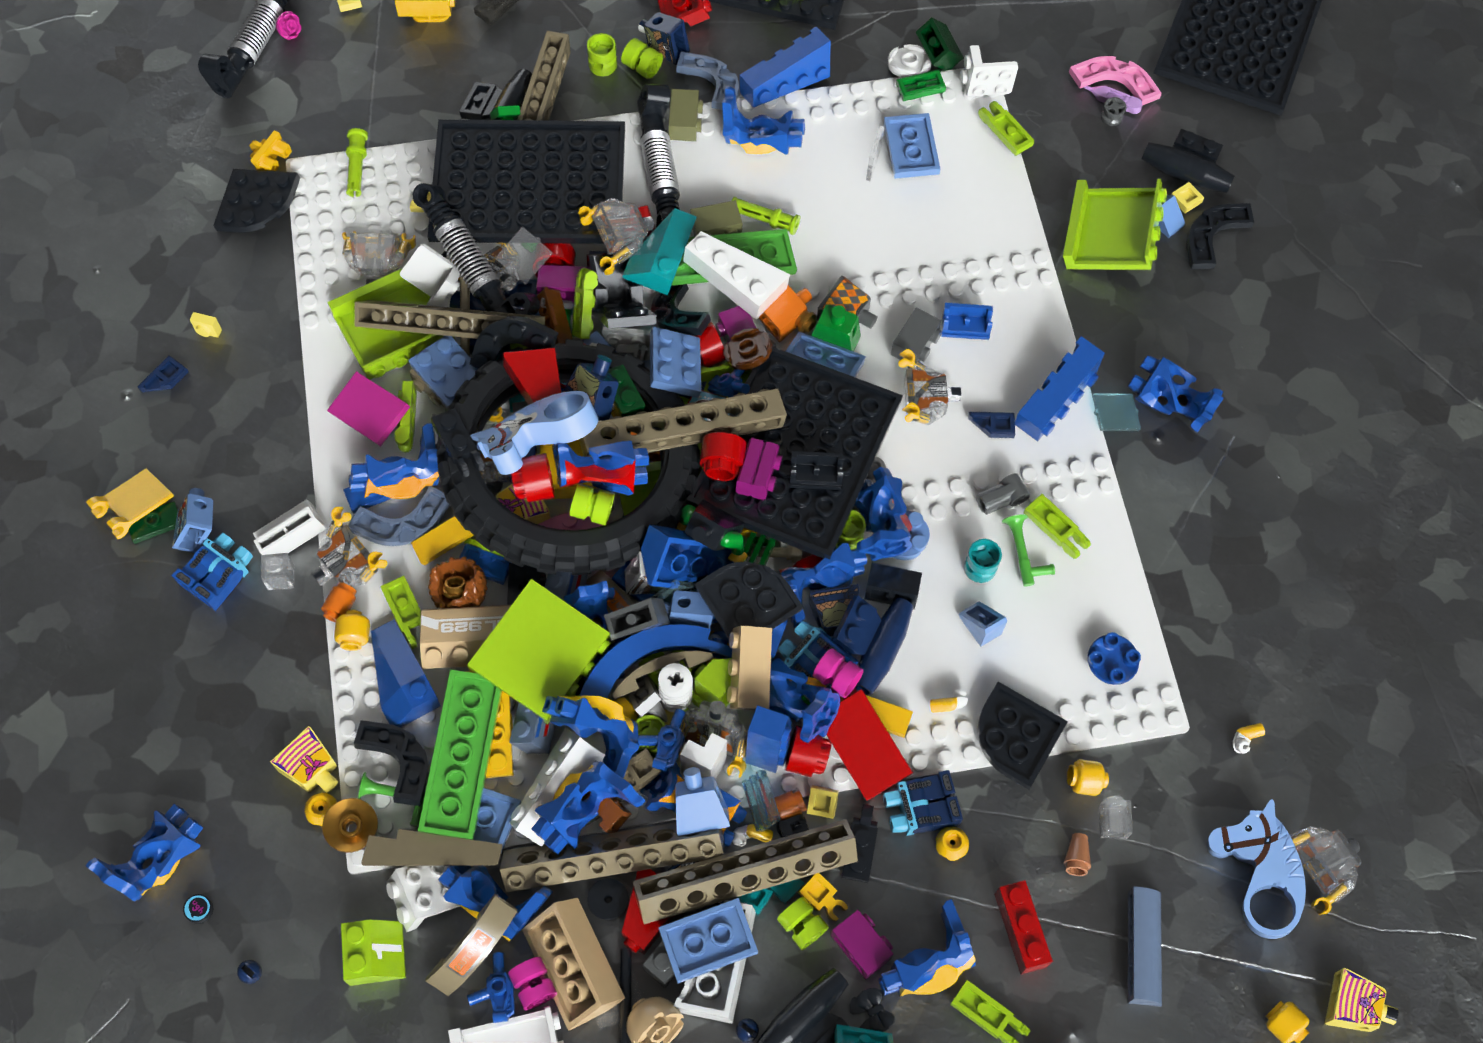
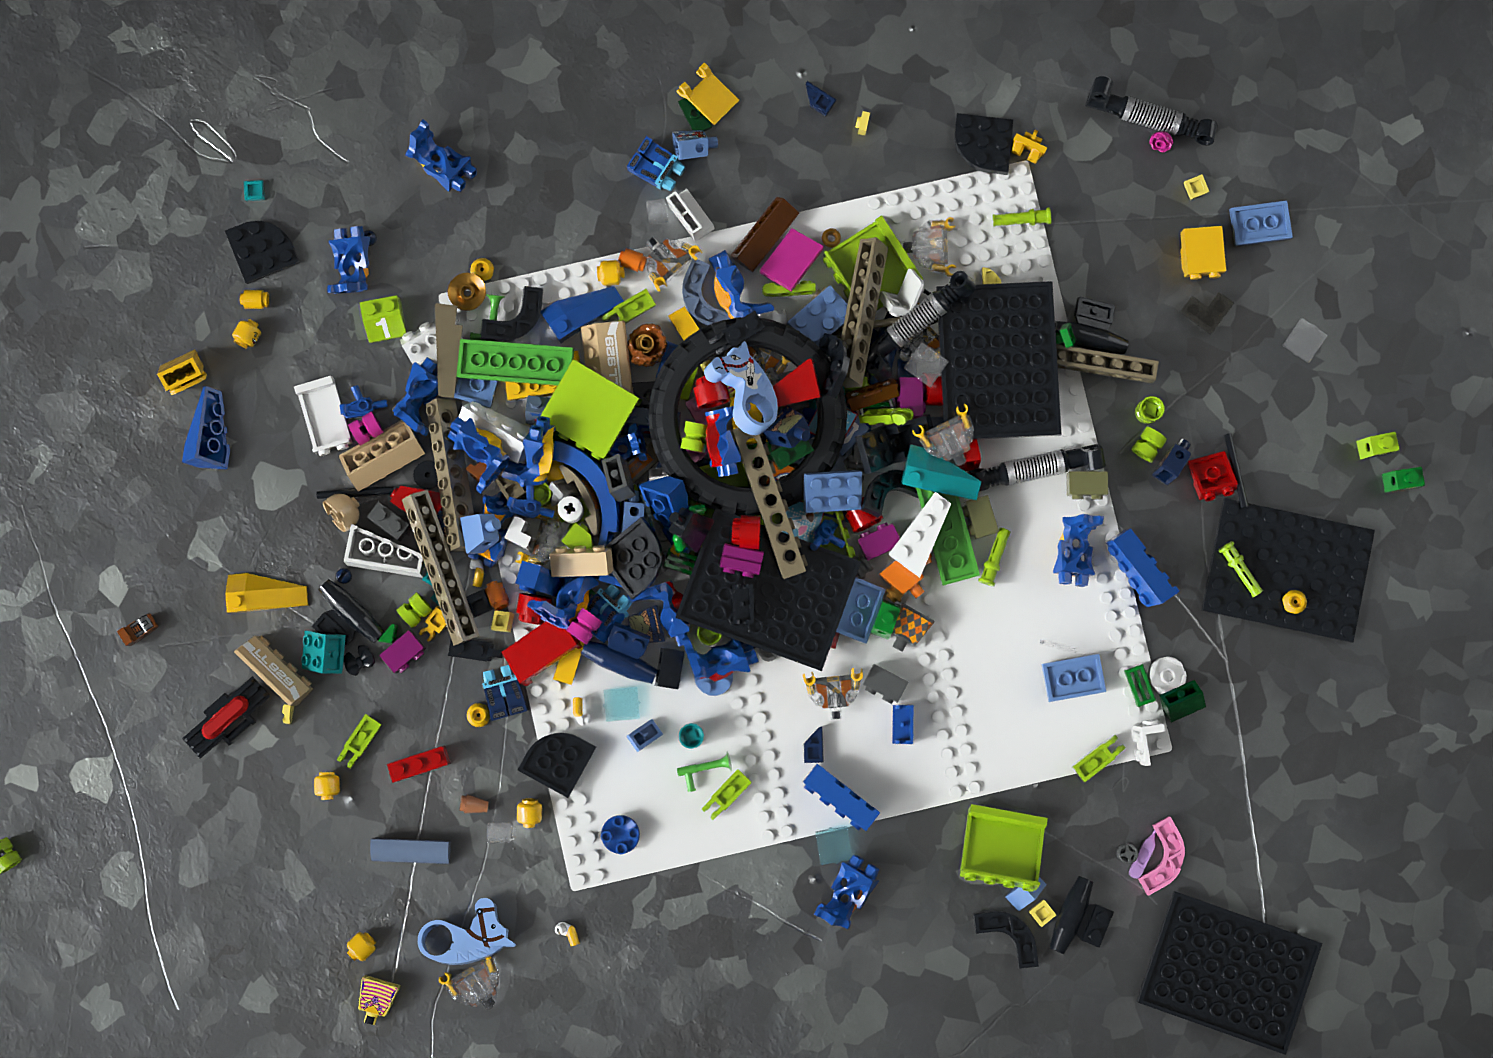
camera: 85 degrees right, 20 degrees up
black tile [183,894,214,924] -> none
torso [270,726,338,793] -> none
dark tan slope [425,894,517,996] -> none
medium blue plate [658,898,758,983] -> none
sand blue plate [676,52,739,111] -> none
reddish brown tile [723,328,773,370] -> none
clear light blue tile [742,770,781,832] -> none
blue hips [878,899,976,997] -> none
dark grey piece [976,473,1030,515] -> none
none -> blue hips [327,226,370,294]
none -> green slope [378,624,398,644]
none -> clear light blue piece [603,687,641,722]
none -> reddish brown brick [730,197,799,272]
none -> pearl gold plate [822,228,841,248]

